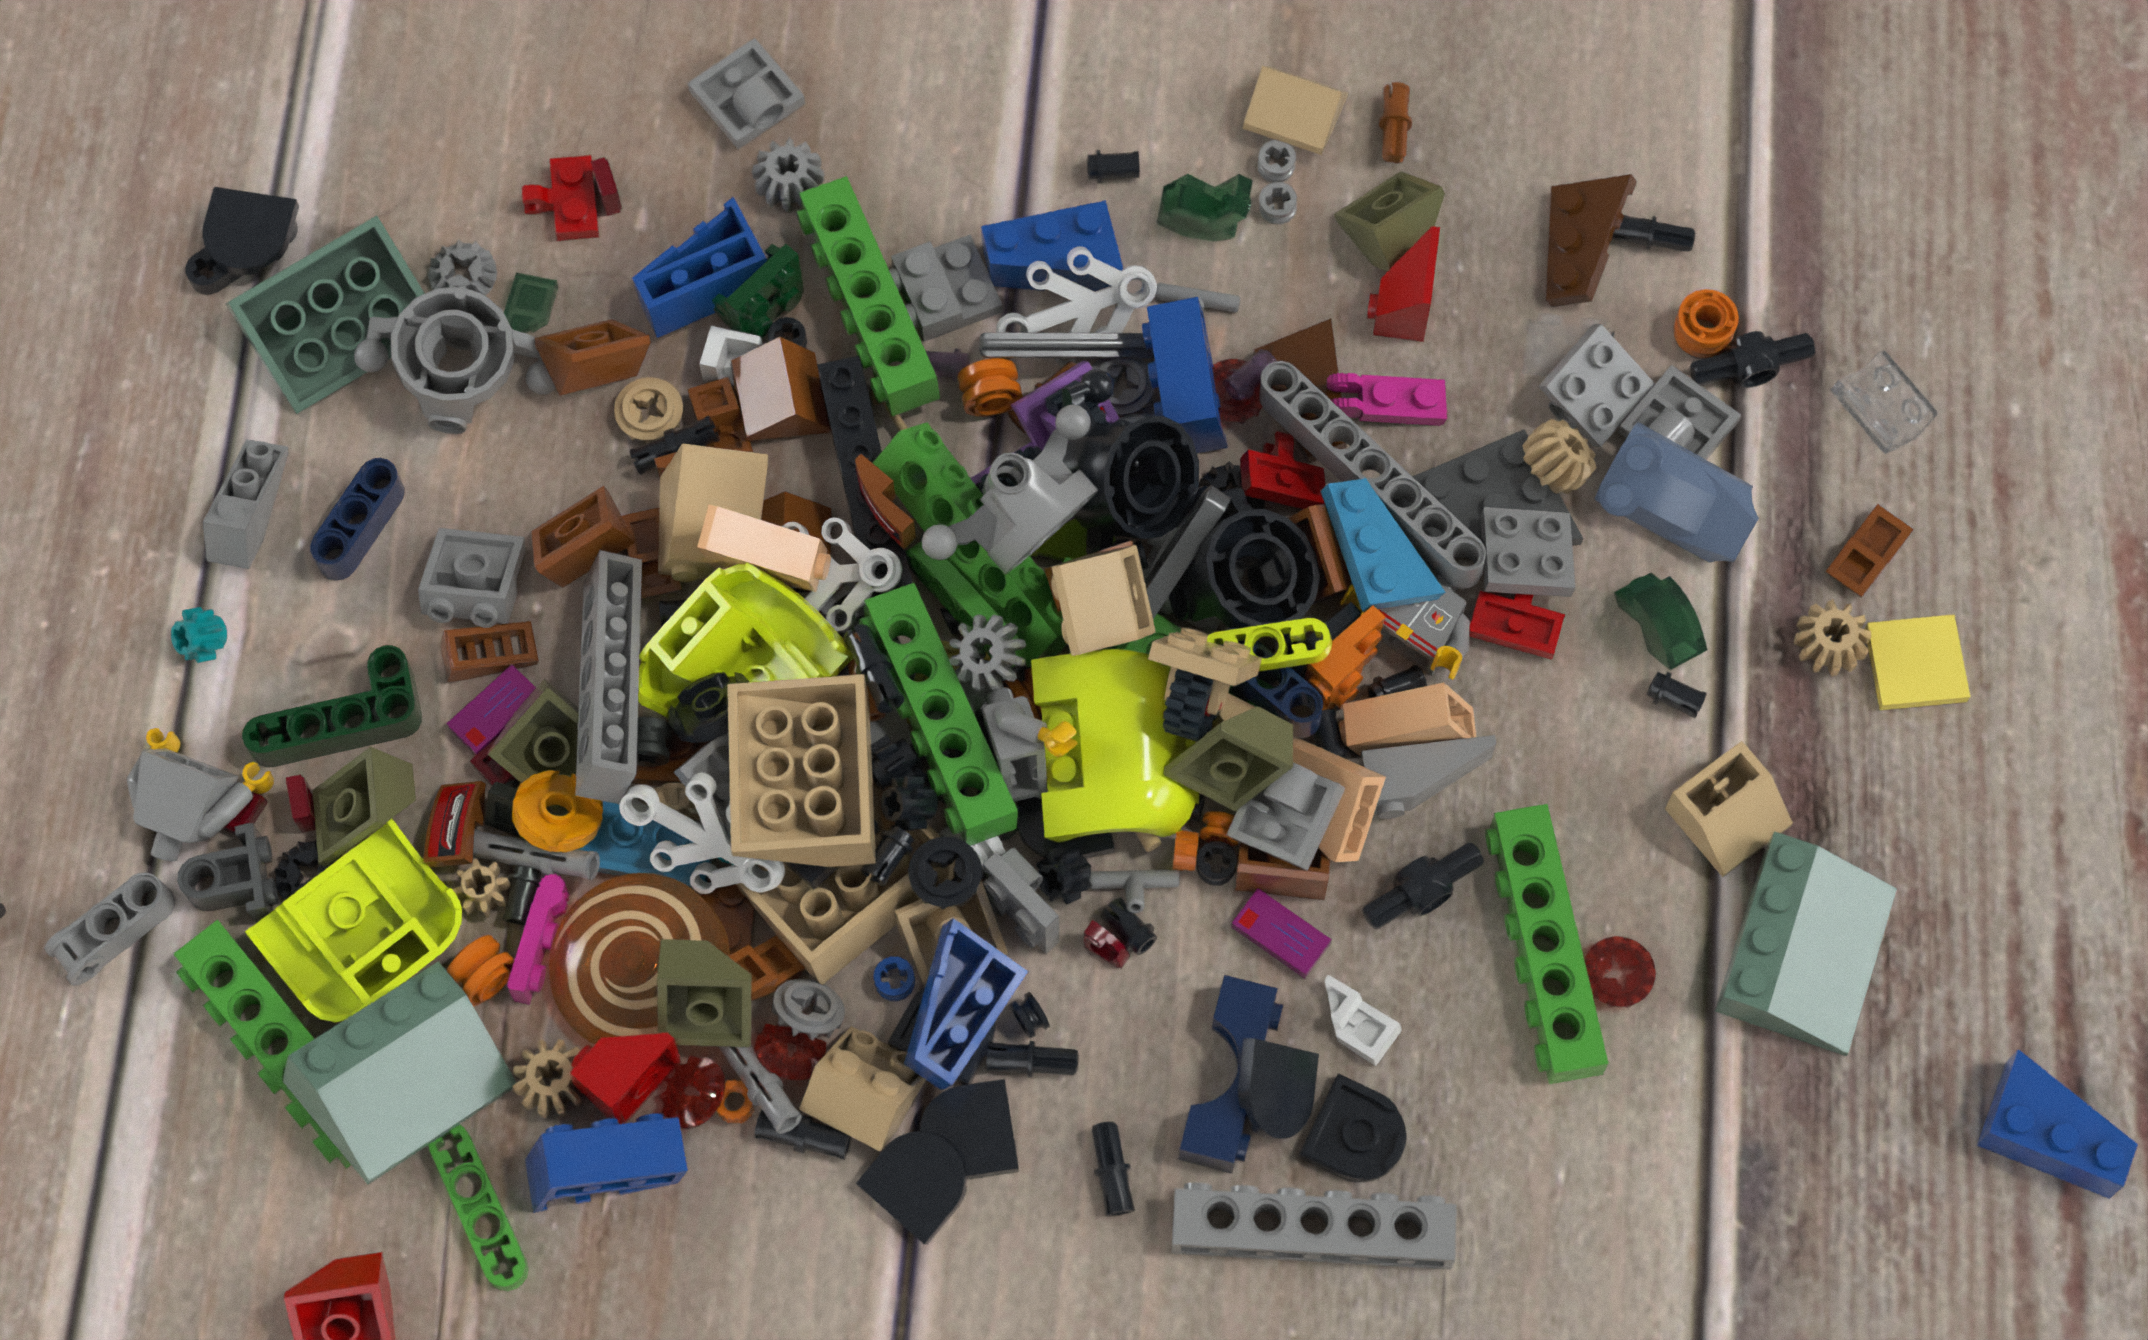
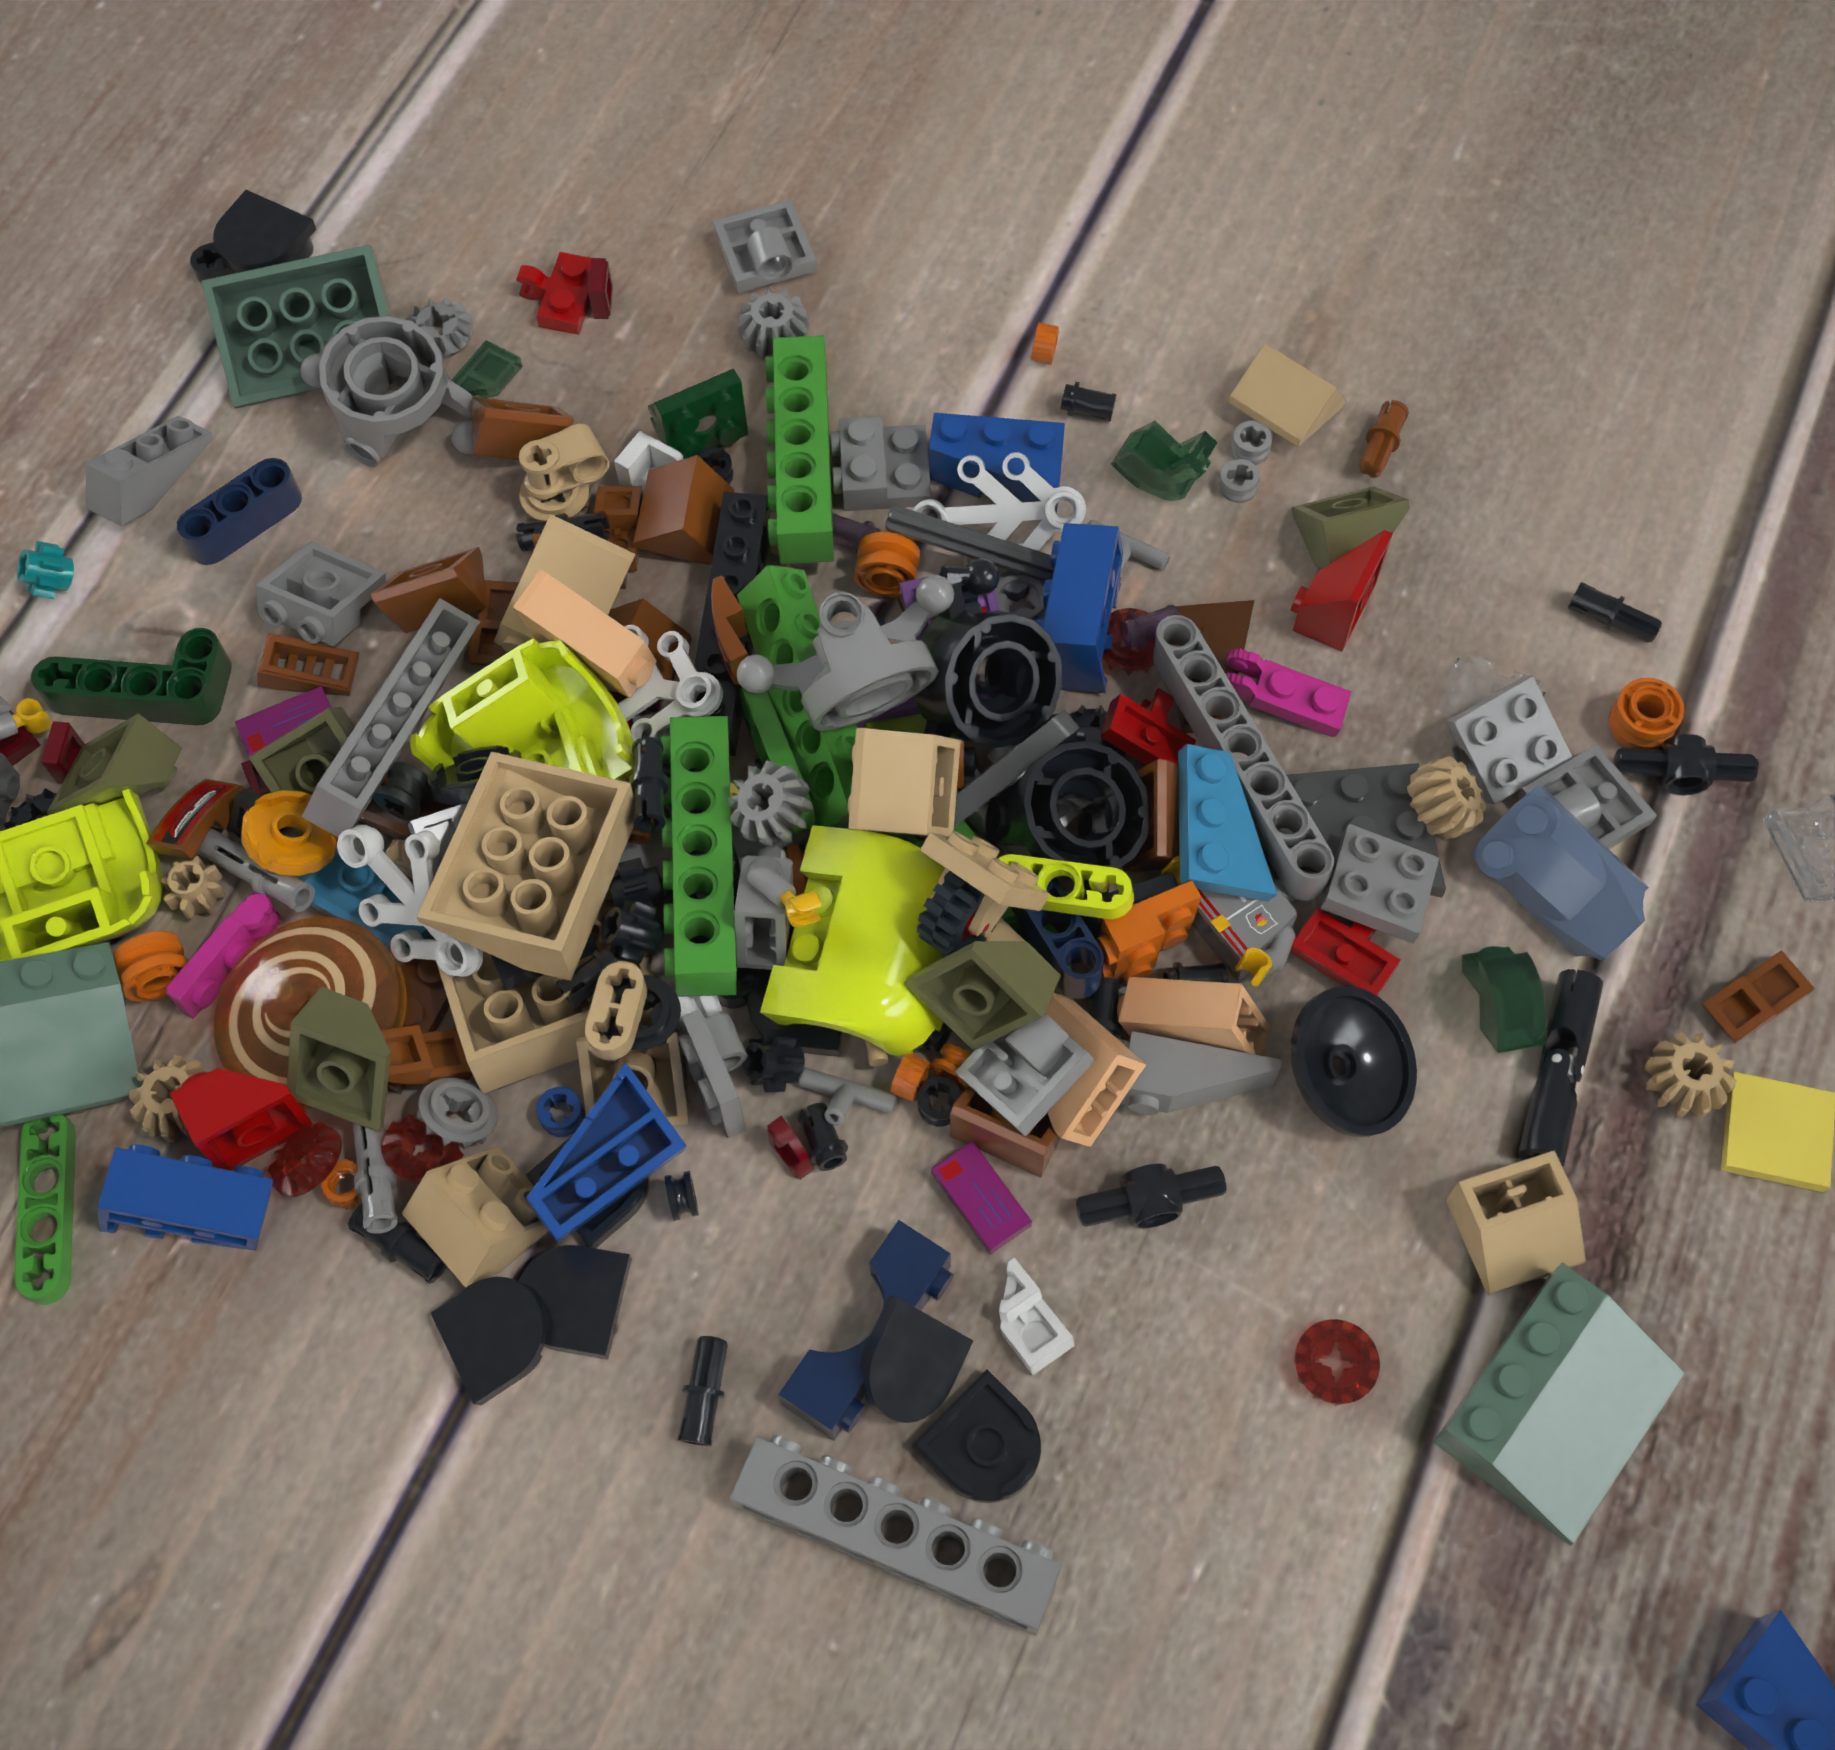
camera: 20 degrees right, 5 degrees down
pearl dark grey pin [502,866,542,926] -> none
blue wedge [632,197,767,338] -> none
black axle [986,1041,1079,1078] -> none
bright green brick [1485,804,1609,1084] -> none
reddish brown wing [1546,174,1637,307] -> none
black pin [1646,671,1707,719] -> none
none -> tan piece [519,424,610,499]
none -> tan beam [585,961,647,1060]
none -> orange axle [1031,322,1059,365]
none -> black dish [1290,986,1417,1137]
none -> black piece [1518,969,1603,1167]

